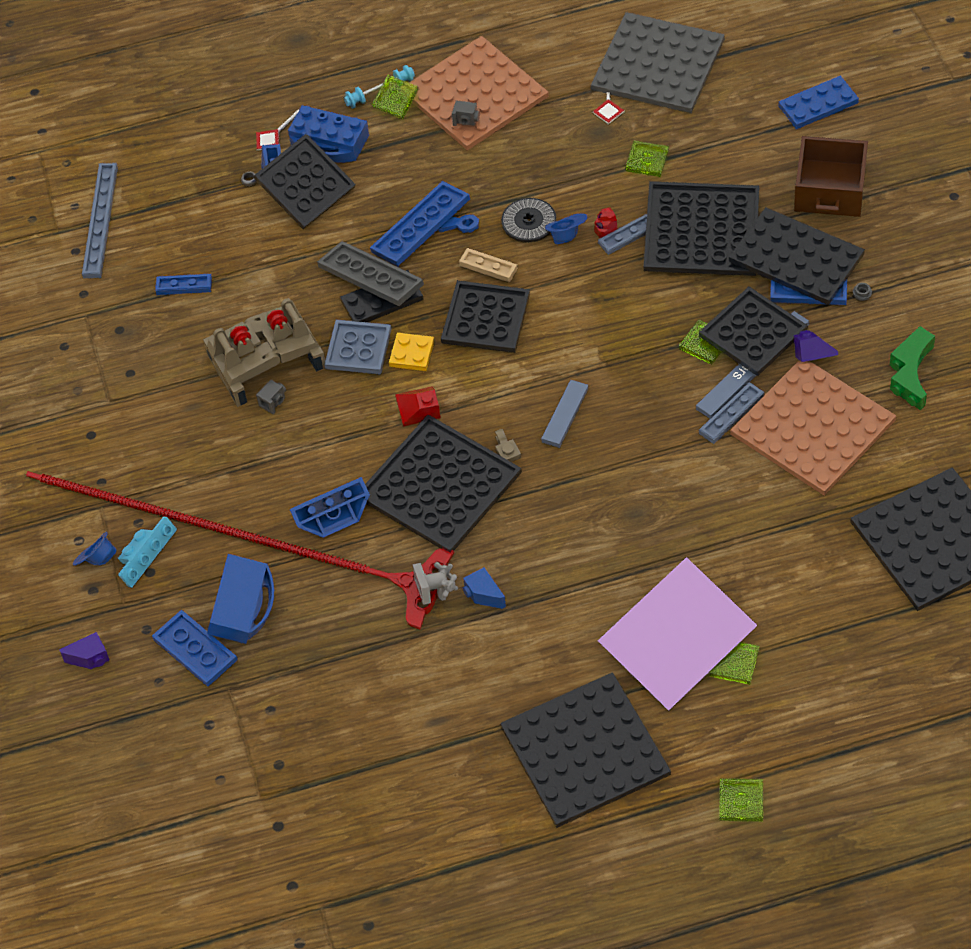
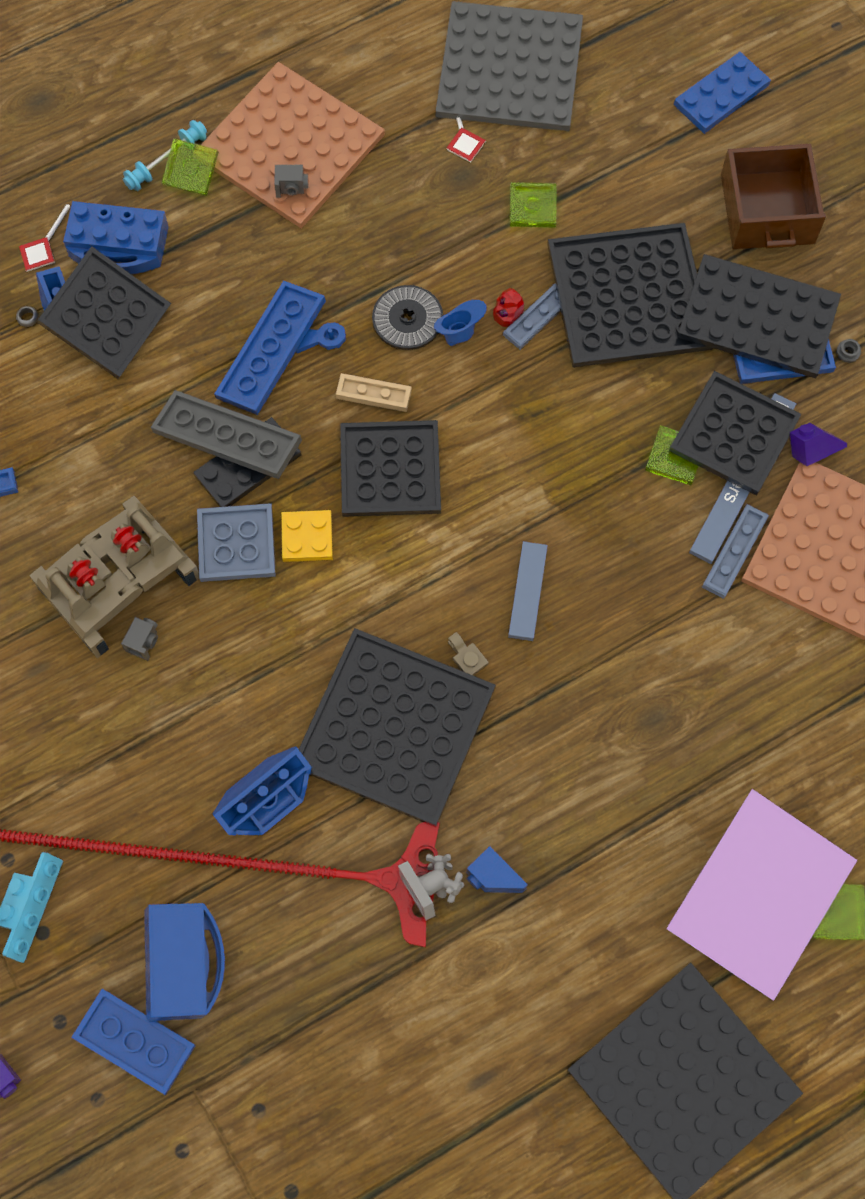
camera: 20 degrees left, 15 degrees up
red slope [395,386,441,427] -> none

